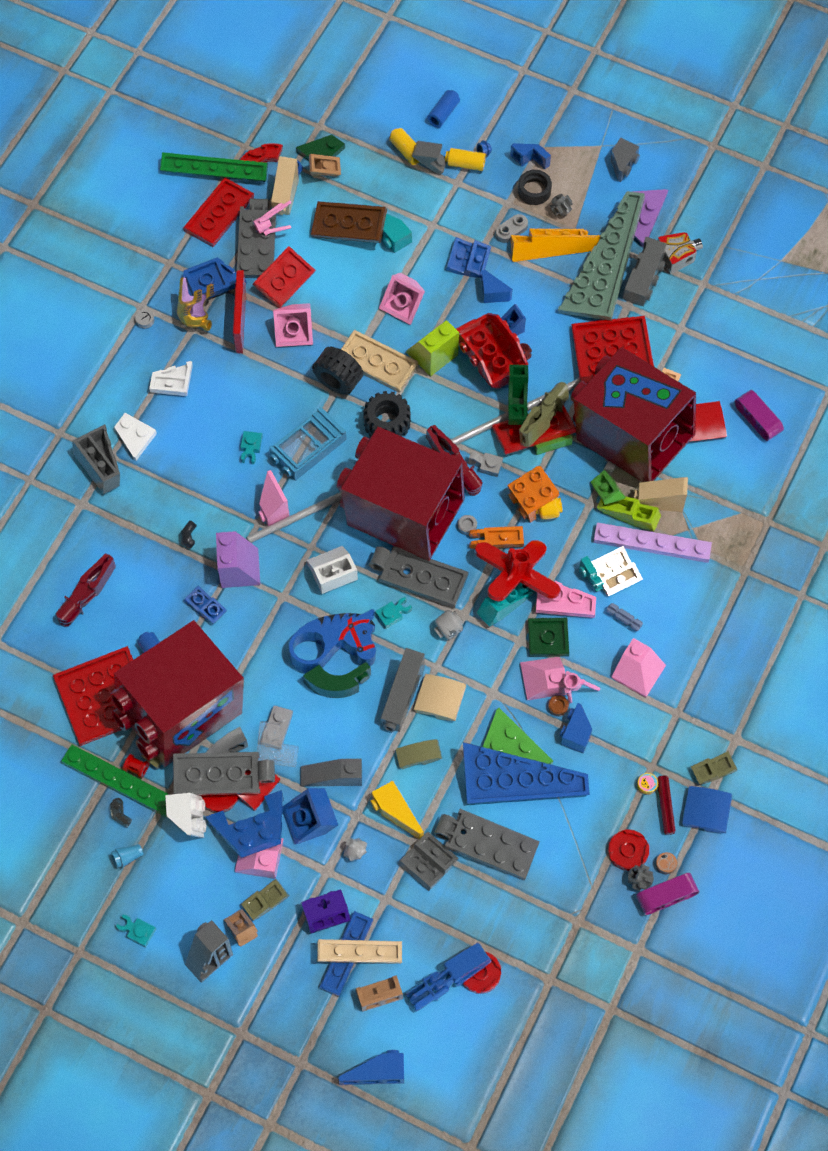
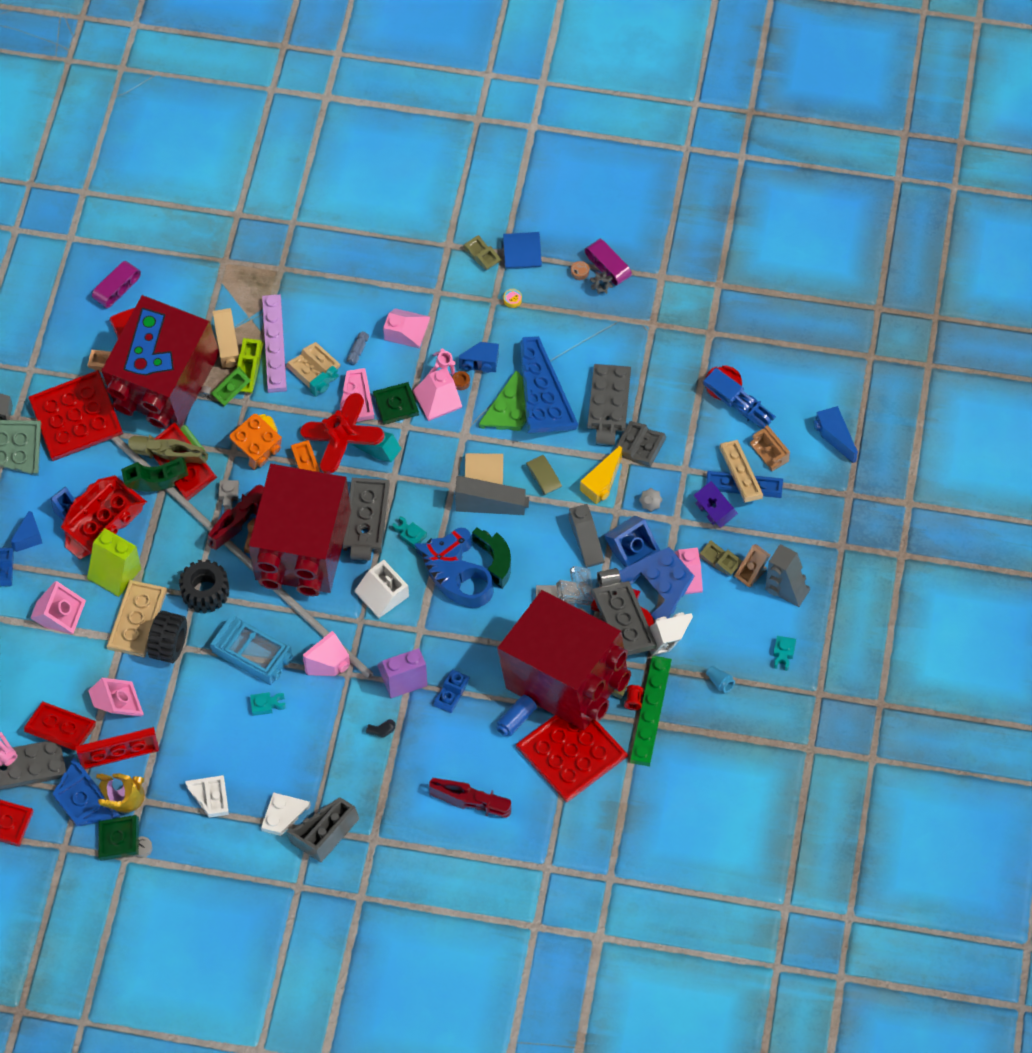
camera: 105 degrees left, 5 degrees down
clear smoke arm [110,798,132,828] -> none
light grey head [434,610,464,640] -> none
red tile [608,829,649,871] -> none
dark red axle [658,775,676,835] -> none
none -> dark green tile [98,815,139,861]

